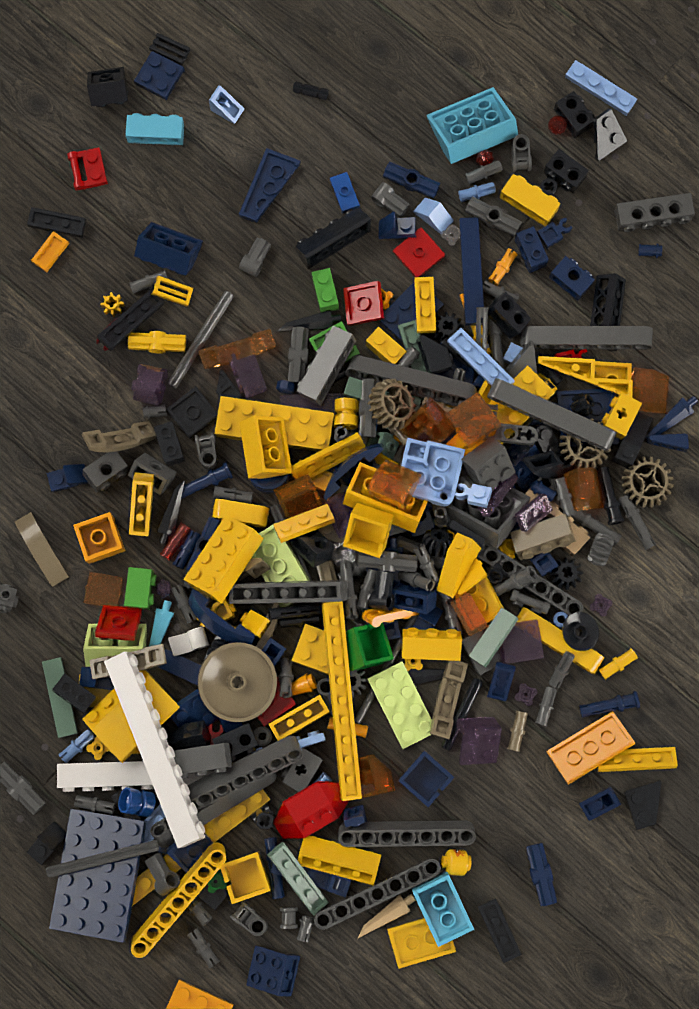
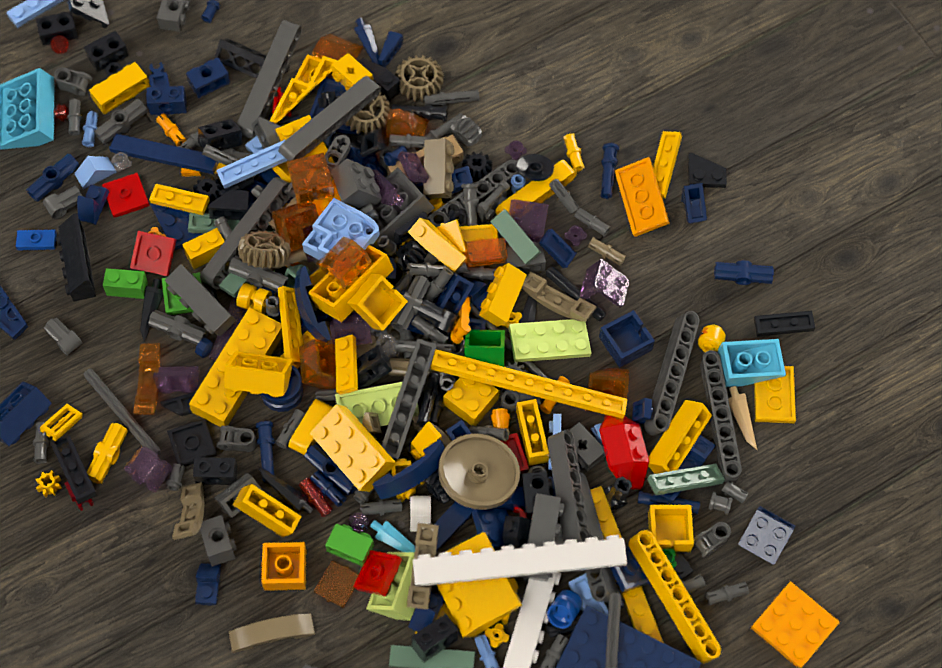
camera: 75 degrees left, 15 degrees down
dark grey piece [145,853,180,896] -> none
light blue plate [455,483,492,508] -> none
none -> dark grey pin [440,373,455,391]

